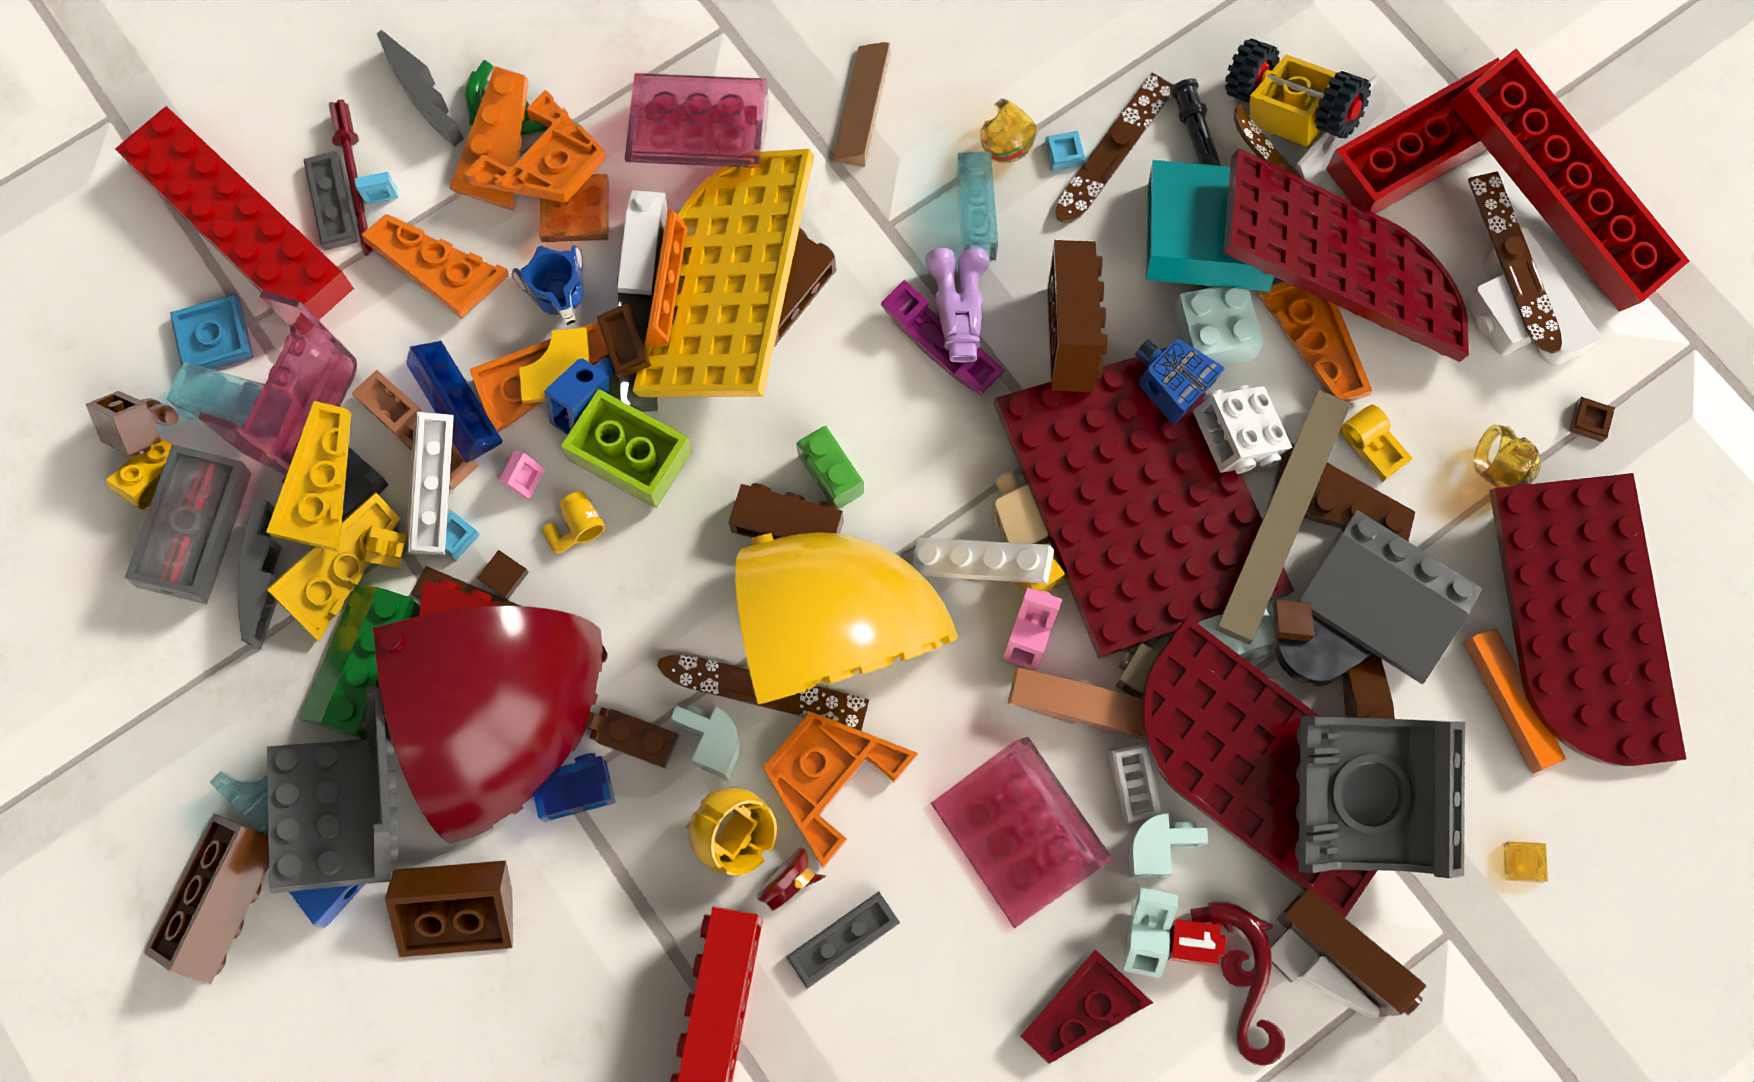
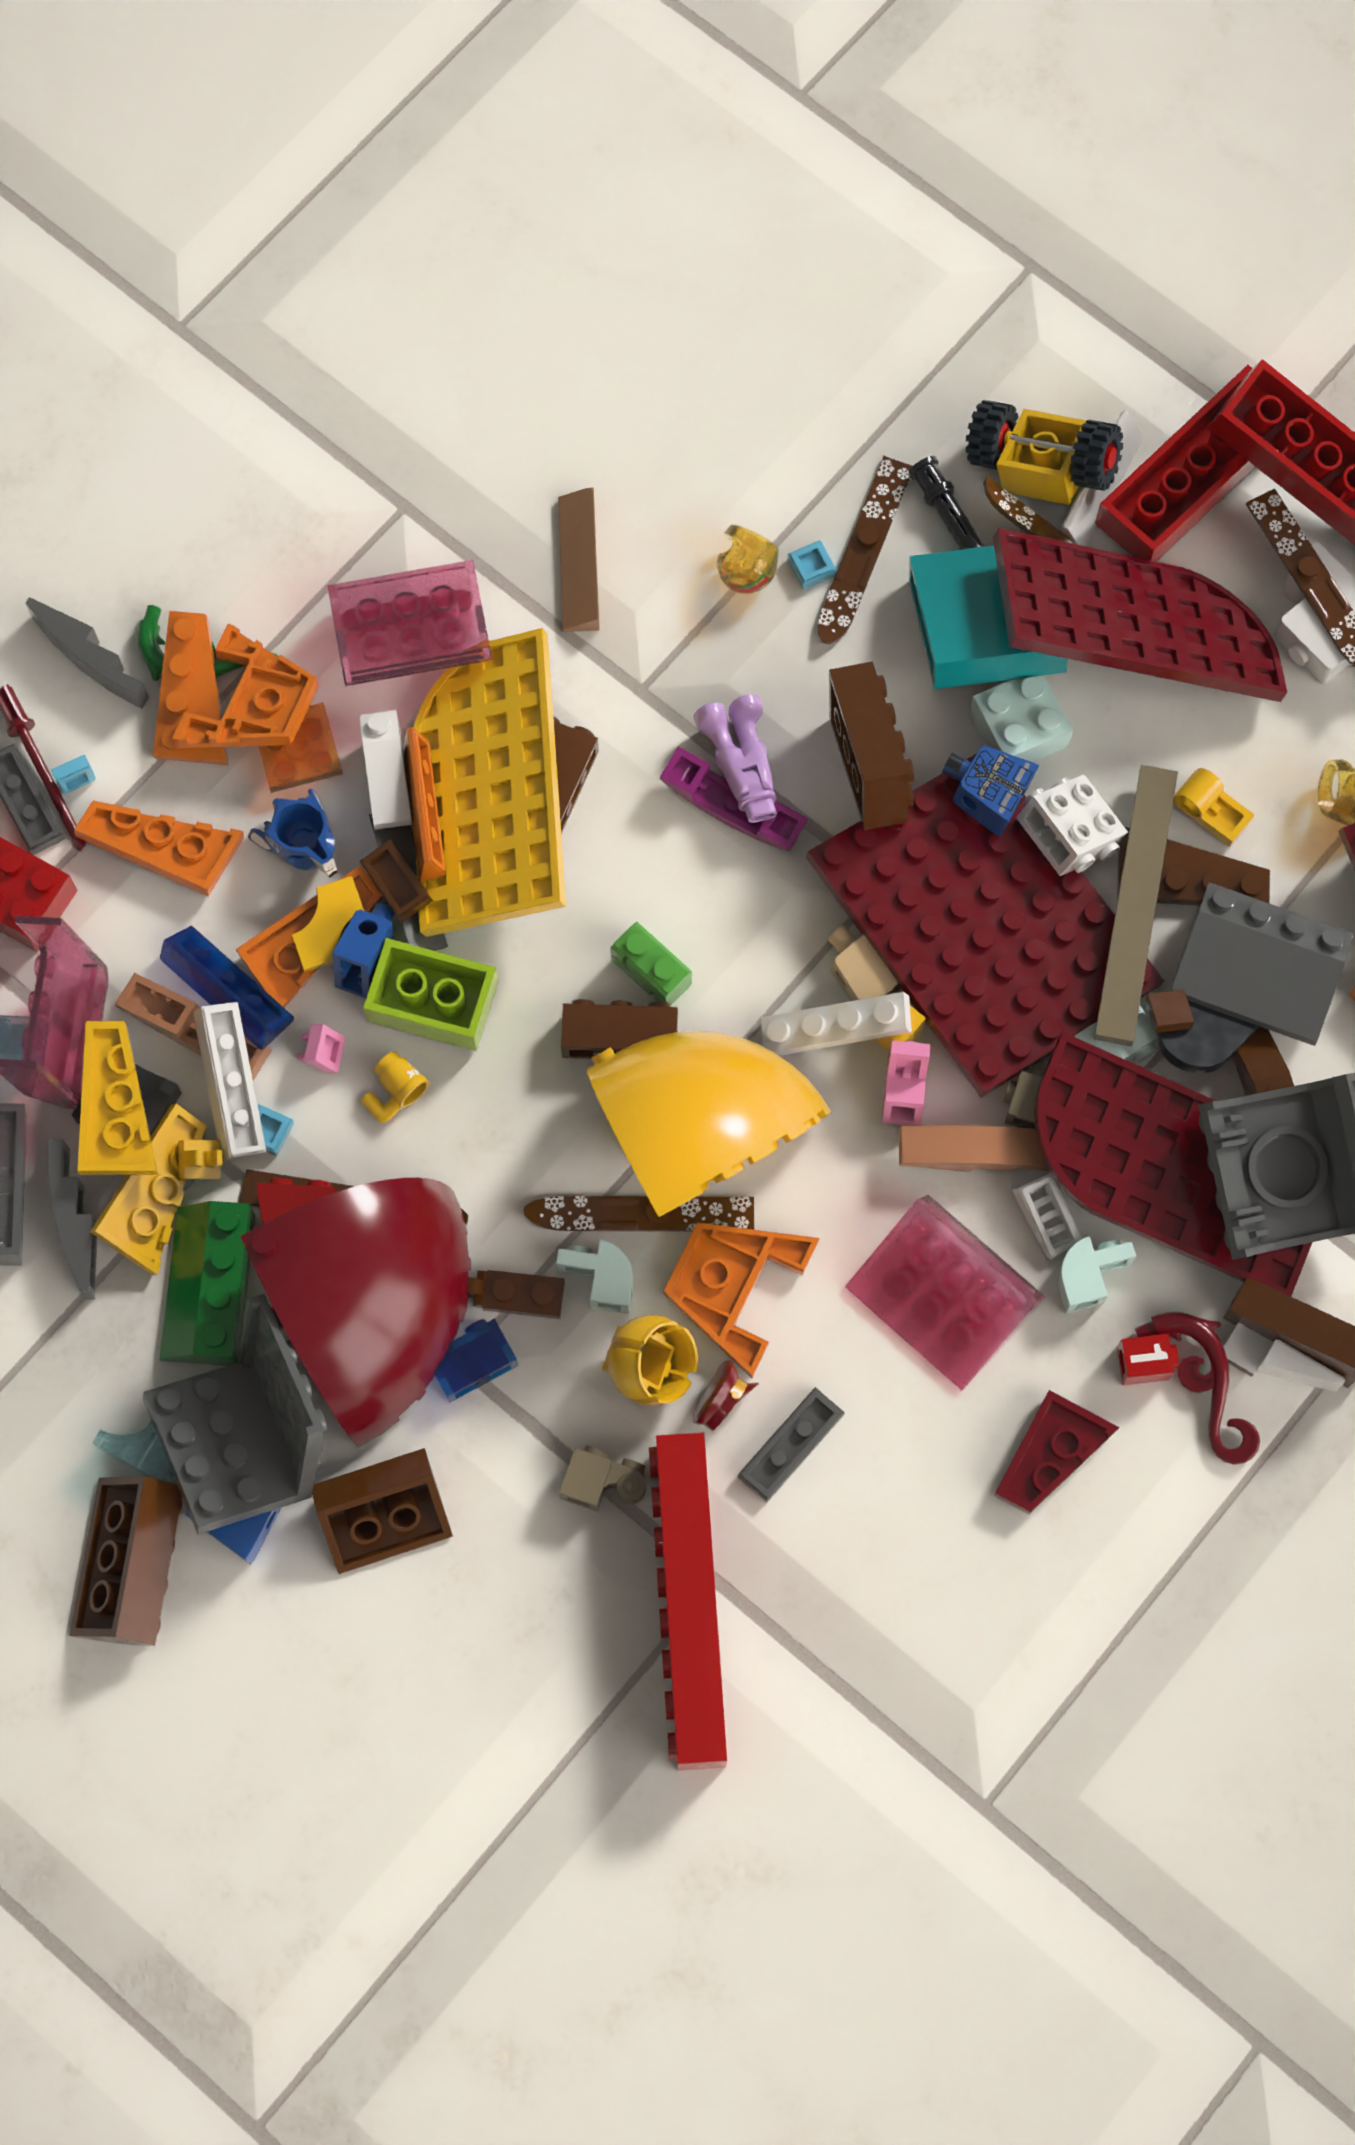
camera: 15 degrees left, 0 degrees up
reddish brown tile [477,550,529,600] -> none
clear light blue brick [956,151,998,261] -> none
light aqua brick [1123,888,1178,978] -> none
orange wing [1257,282,1372,402] -> none
none -> dark tan brick [559,1446,646,1512]

